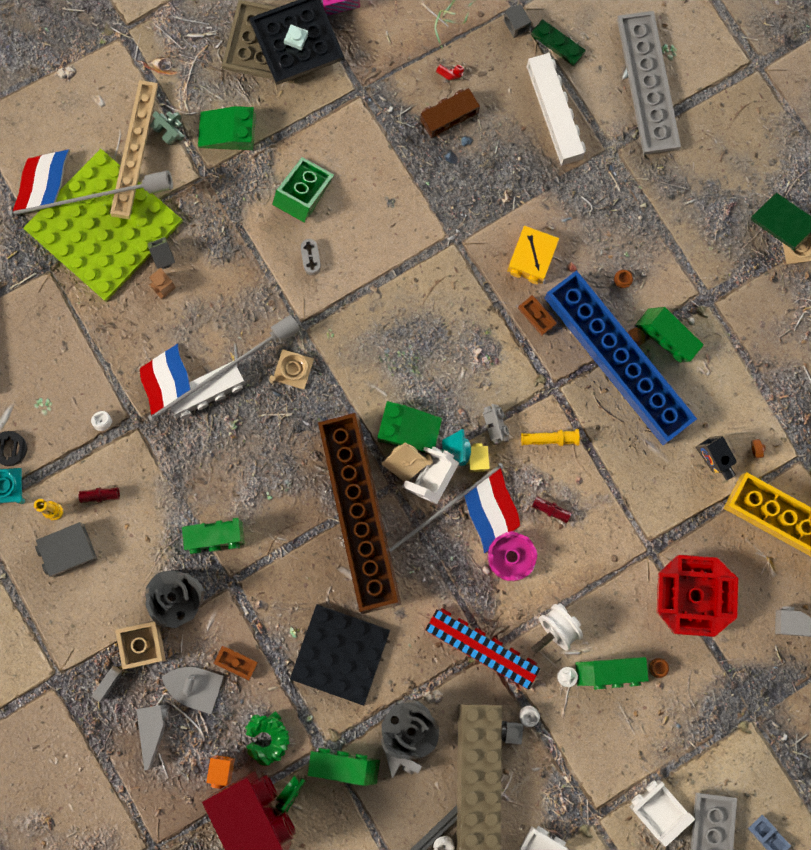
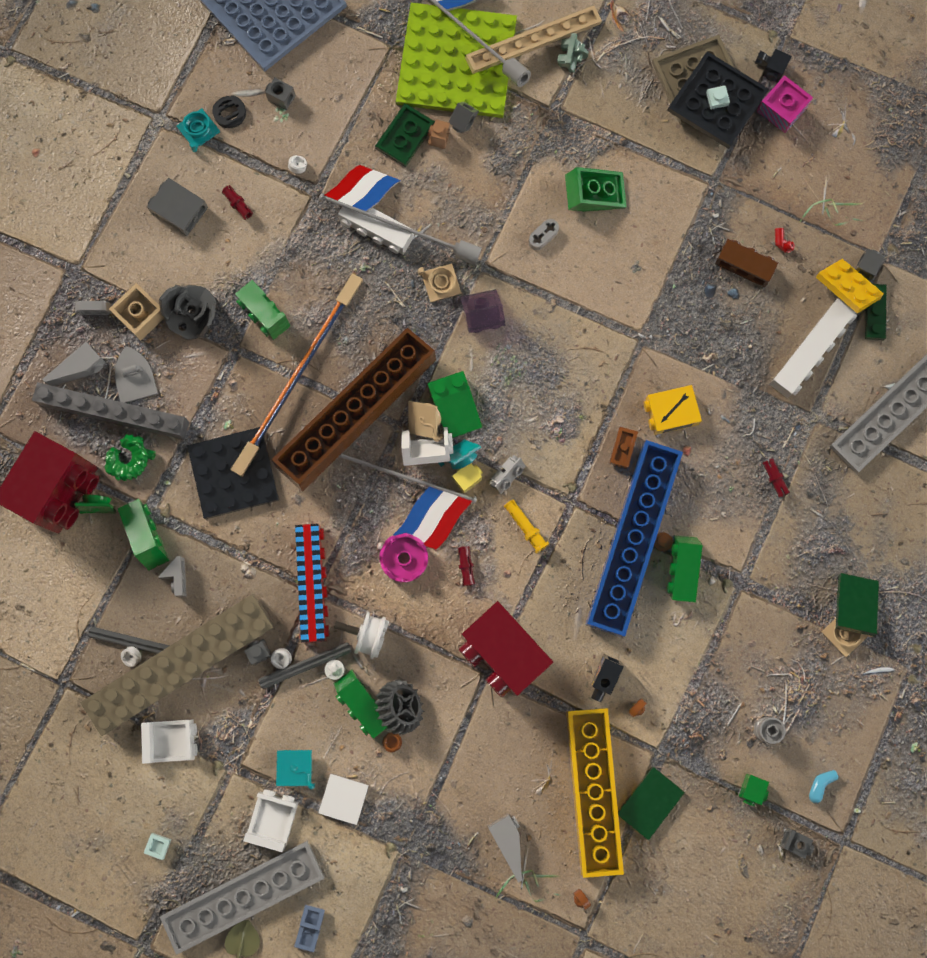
camera: 60 degrees right, 0 degrees up
yellow pin [34,499,64,520] -> none
green slope [198,106,256,151] -> none
orange brick [206,755,235,789] -> none
dark orange plate [213,645,258,681] -> none
dark grey piece [381,700,439,760] -> none
dark orange plate [614,270,633,288] -> none
red piece [656,555,738,637] -> none
none -> flat silver brick [32,382,190,440]
none -> piece [231,273,363,477]
none -> dark grey axle [259,643,352,689]
none -> dark grey brick [265,77,296,110]
none -> teal hat [276,750,315,790]
none -> white tile [319,774,369,825]
none -> dark green tile [375,104,435,167]
none -> dark grey gear [375,680,425,735]
none -> dark red brick [459,601,554,698]
none -> clear purple slope [460,289,506,333]
none -> dark red pin [762,458,790,498]
none -> yellow plate [816,259,884,313]

